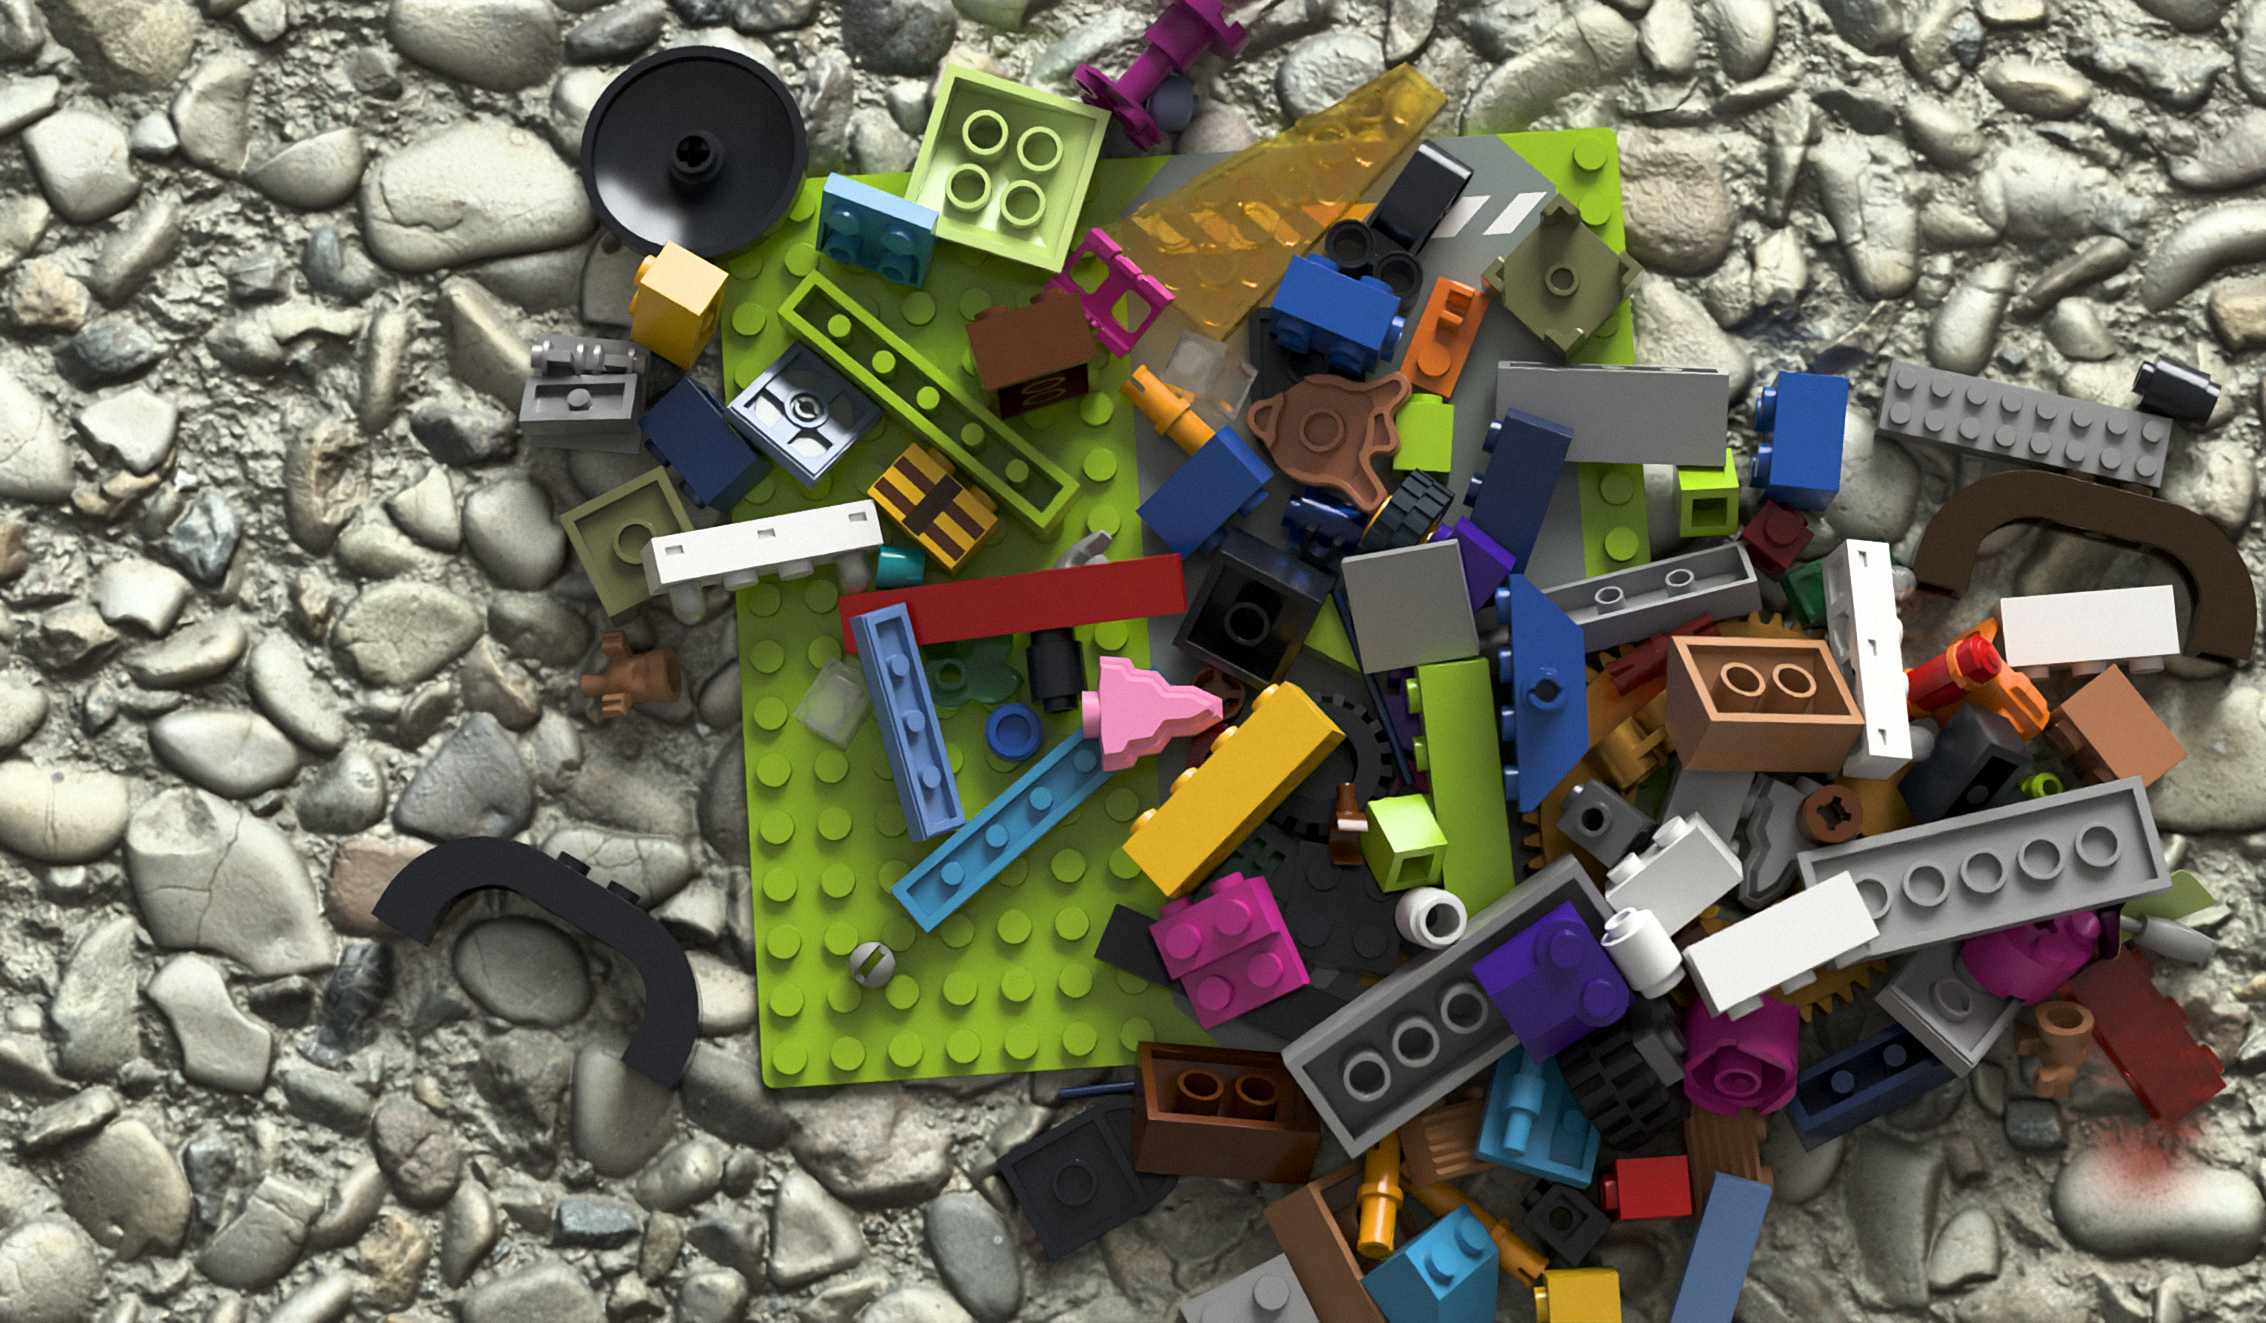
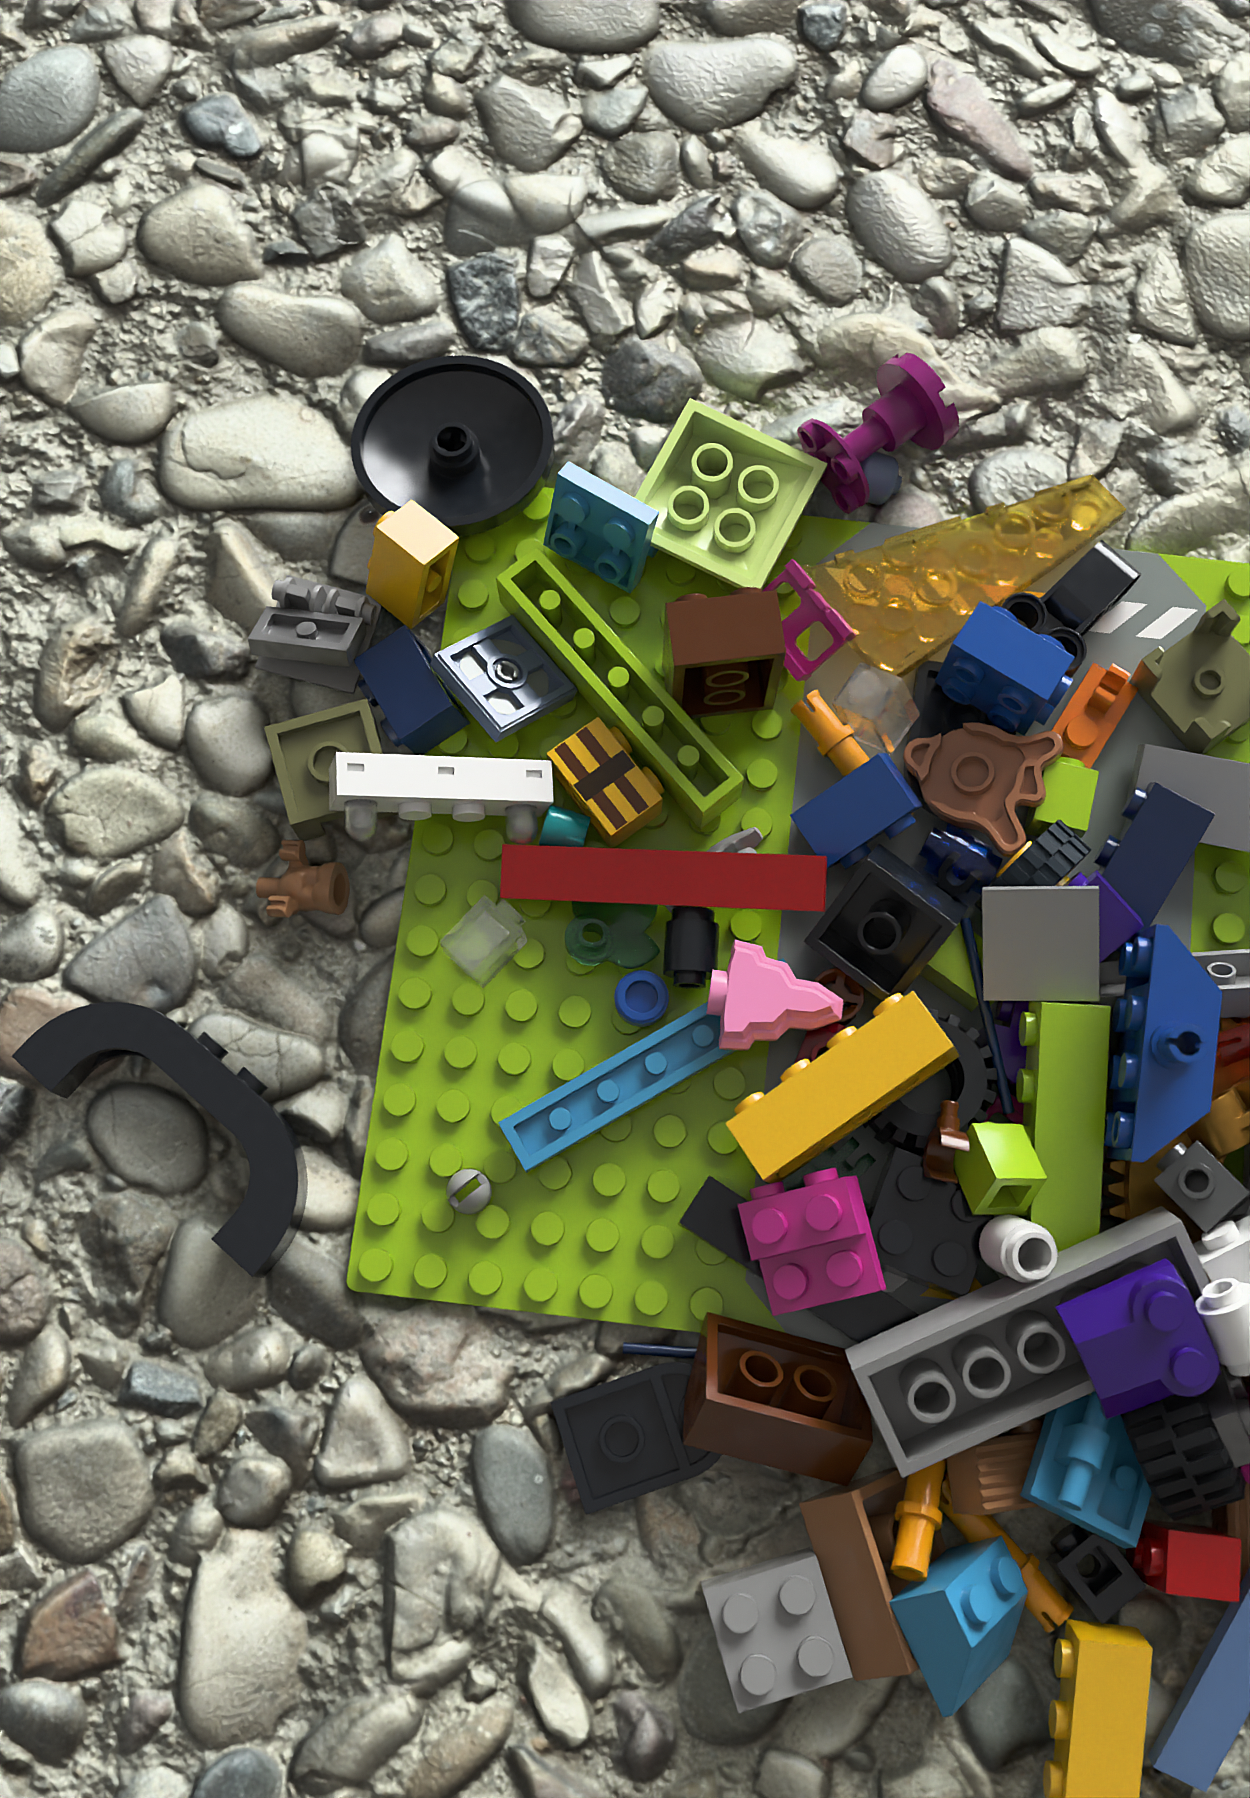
camera: 10 degrees right, 5 degrees down
medium blue tile [849,602,967,842] -> none

